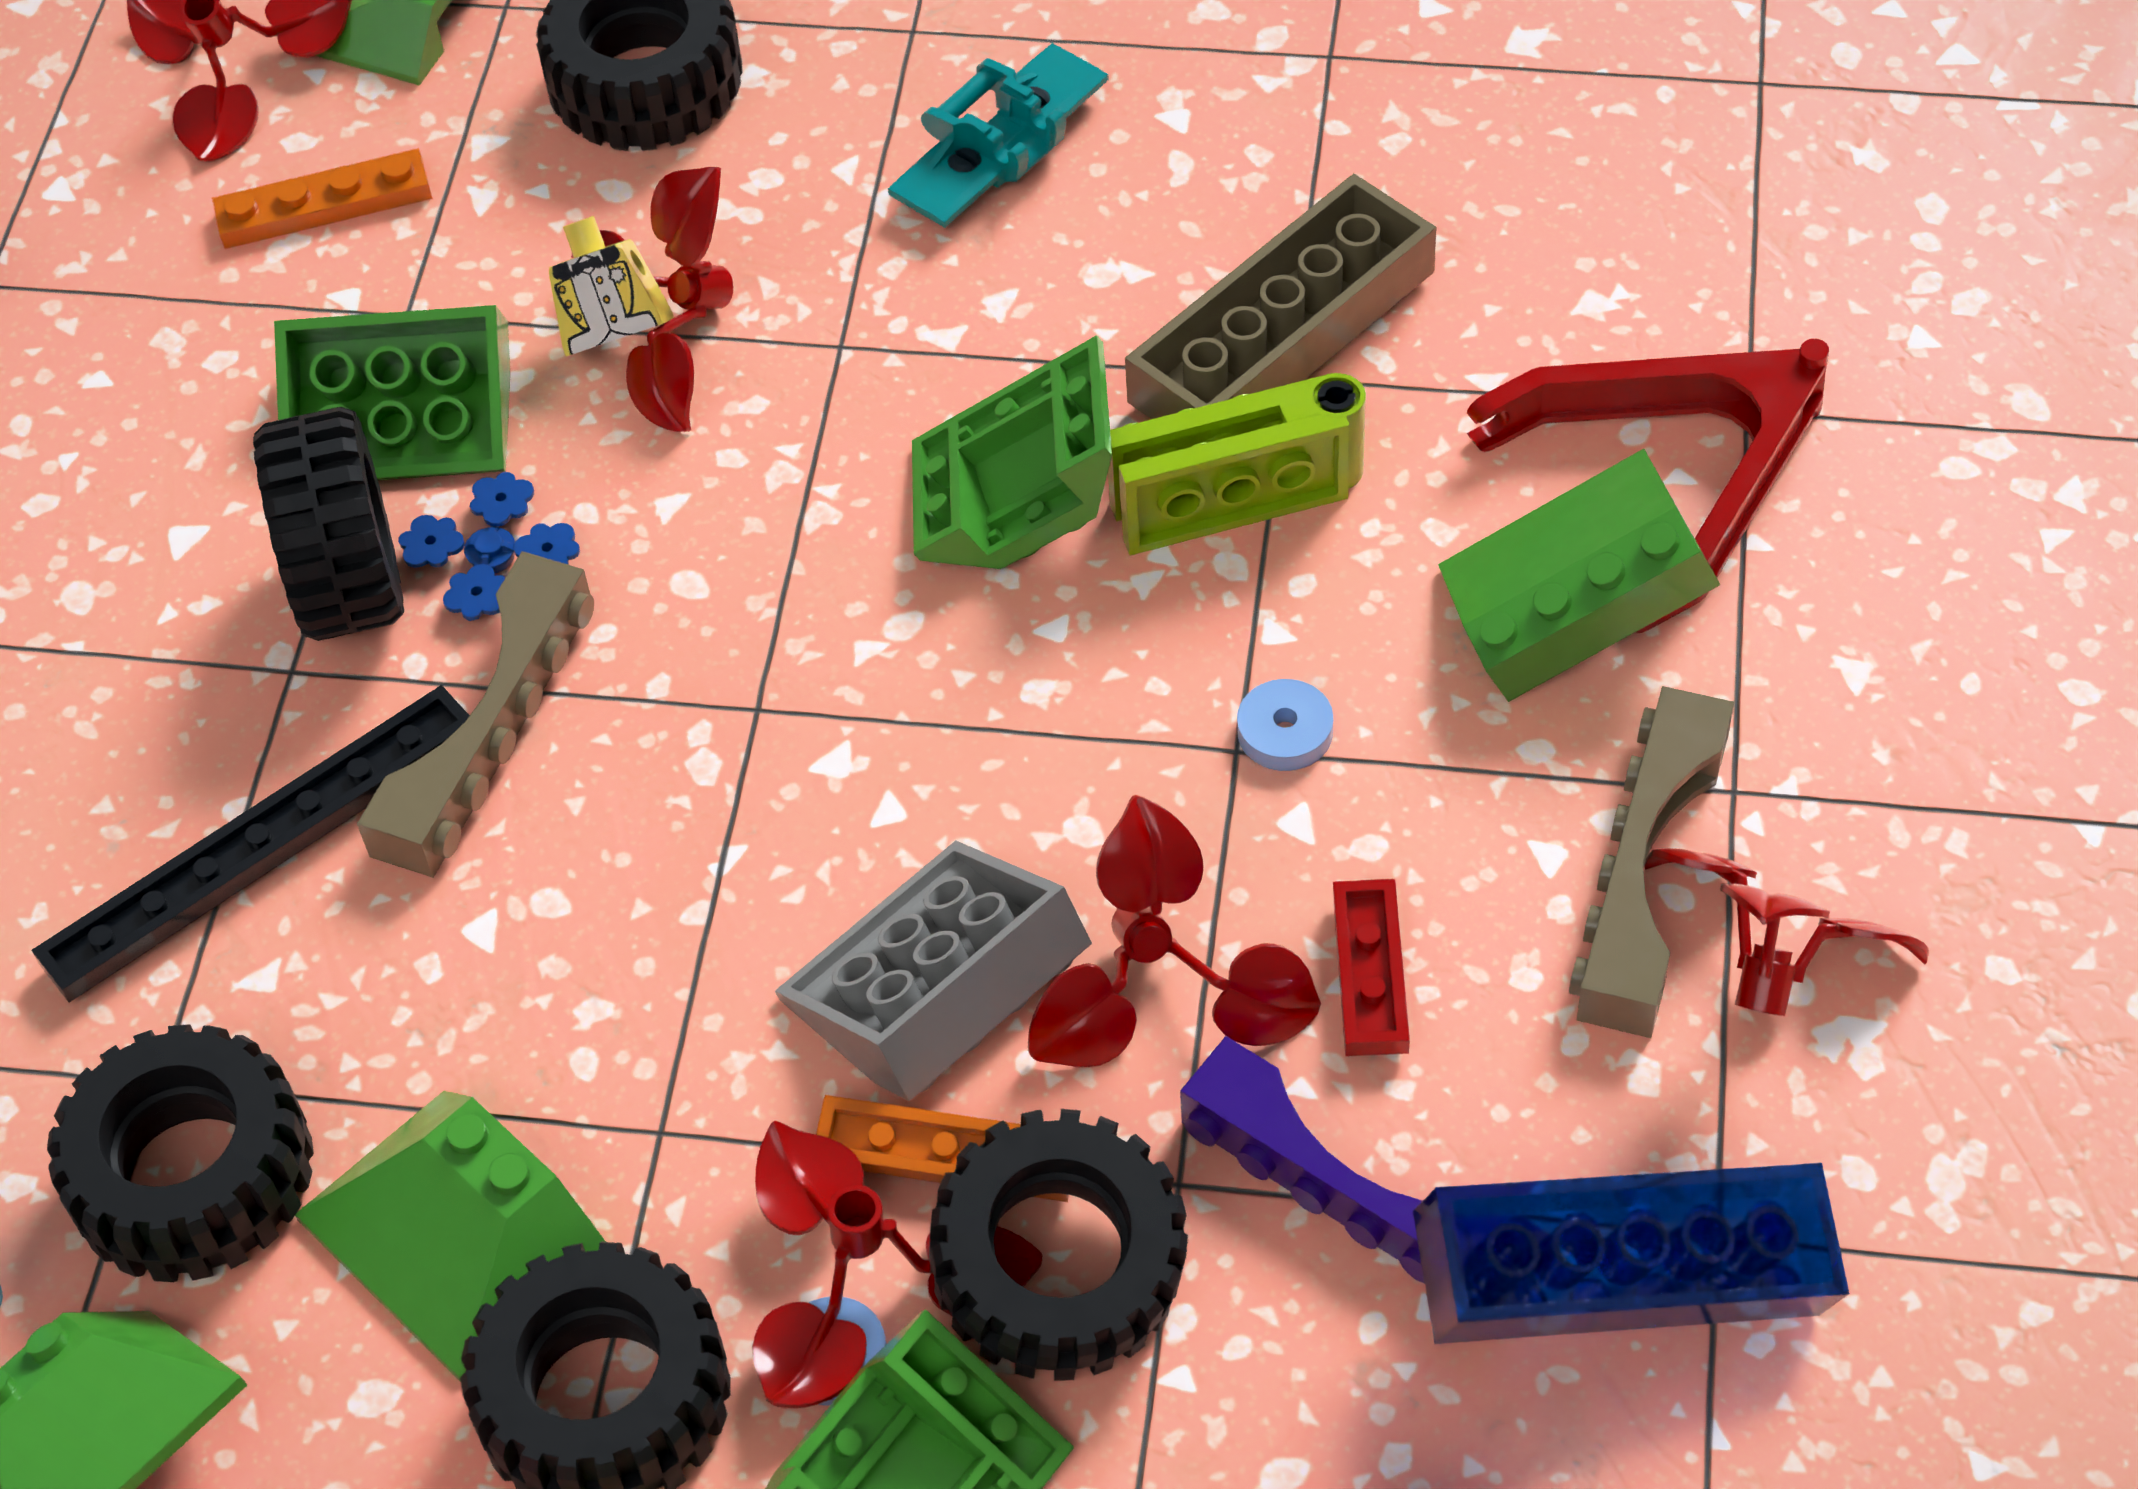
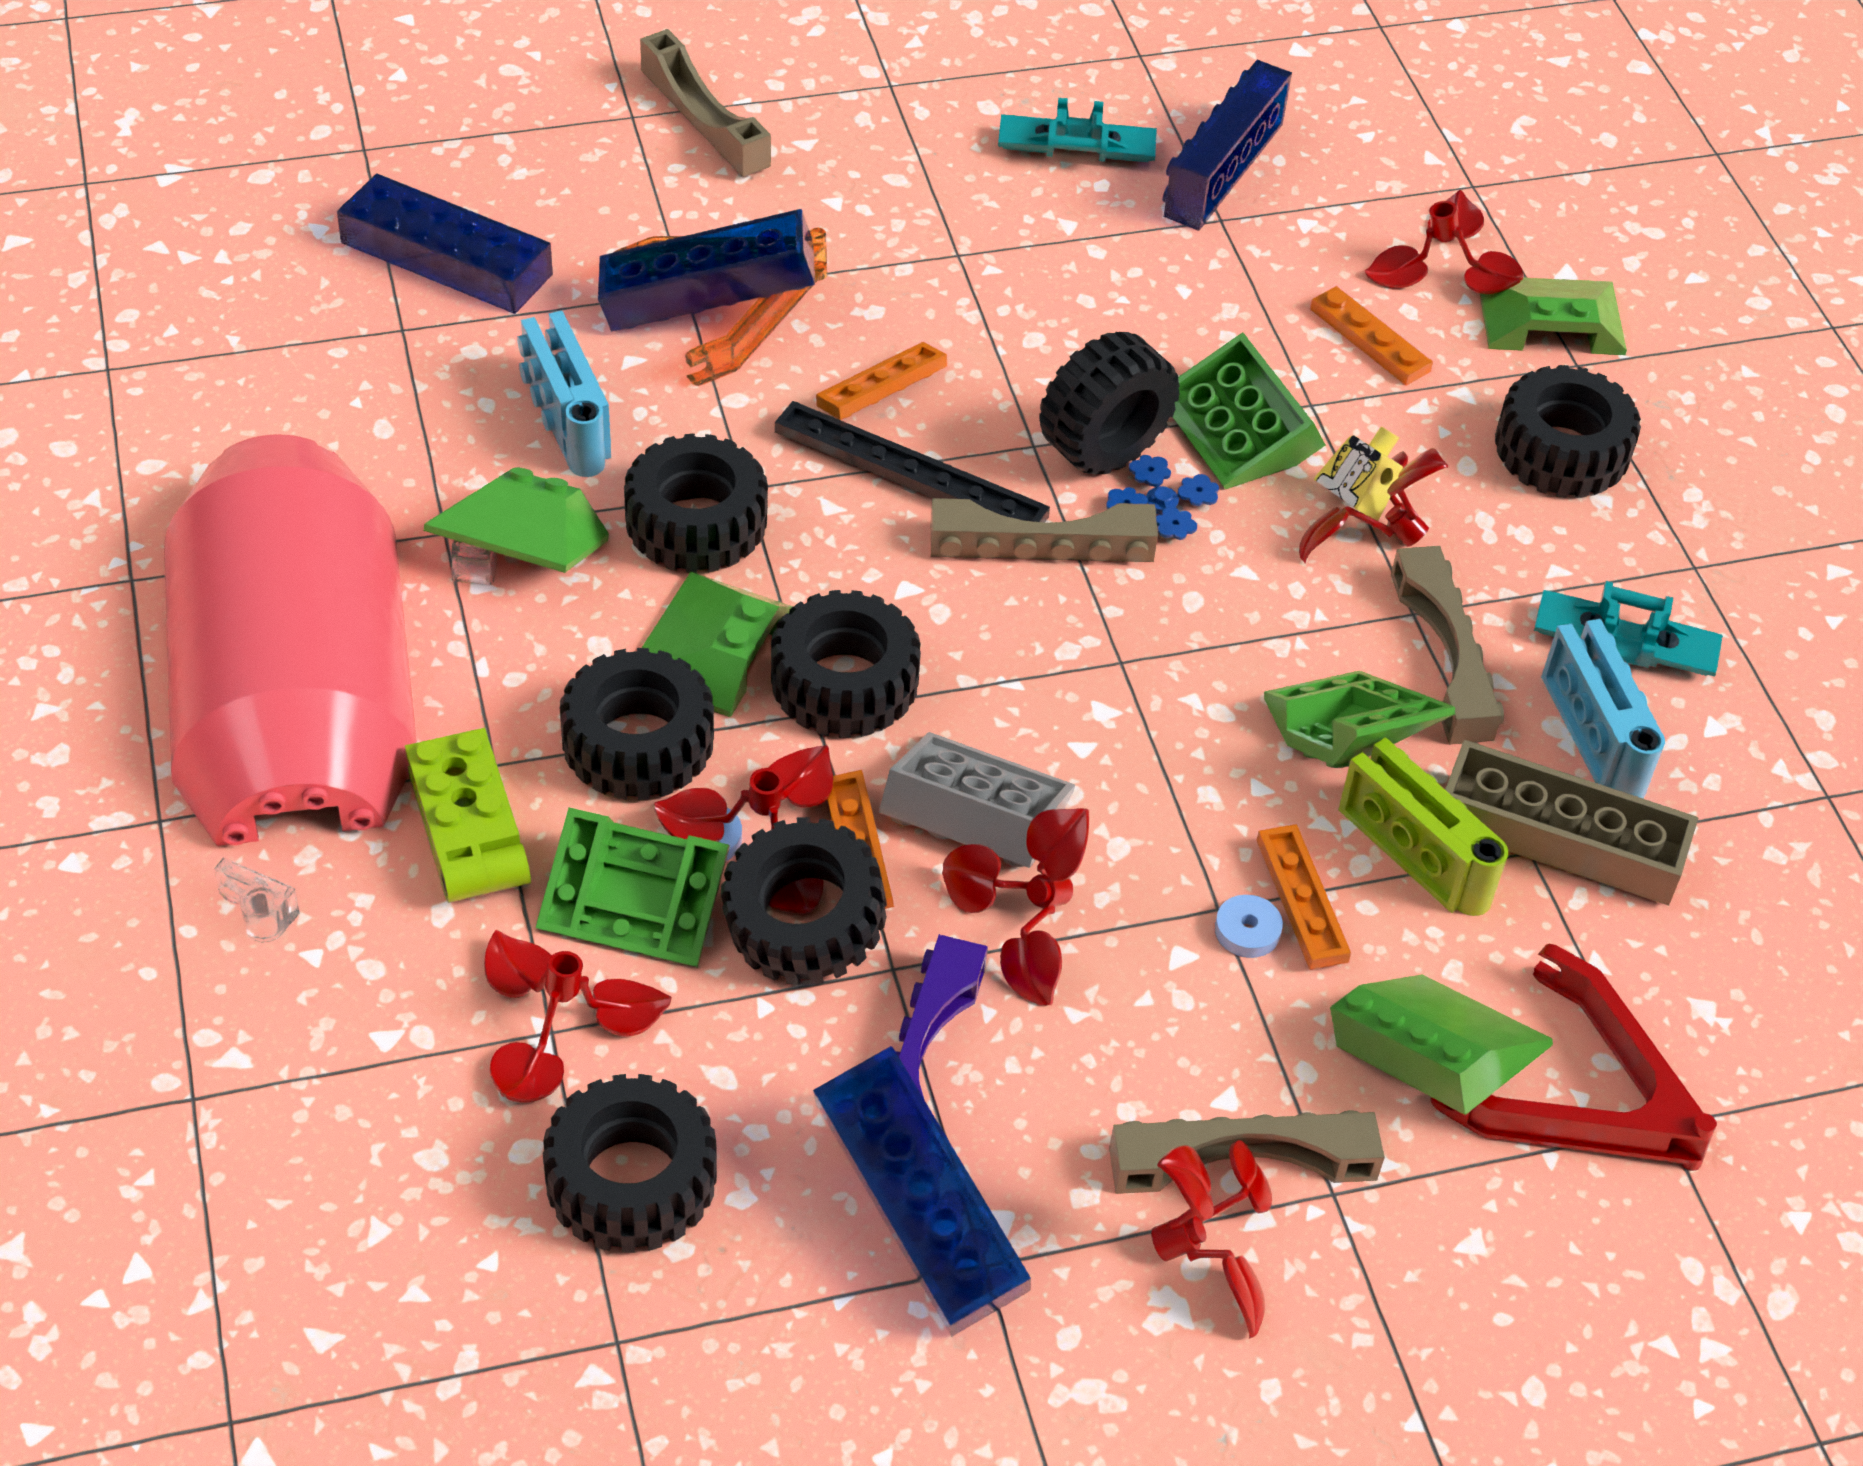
camera: 60 degrees right, 5 degrees down
red plate [1332,879,1410,1056] -> none
none -> black tyre [771,590,921,738]
none -> orange plate [816,342,947,420]
none -> orange plate [1256,824,1351,970]
none -> dark tan arch [1390,545,1504,745]
none -> medium azure hinge [1541,619,1665,799]

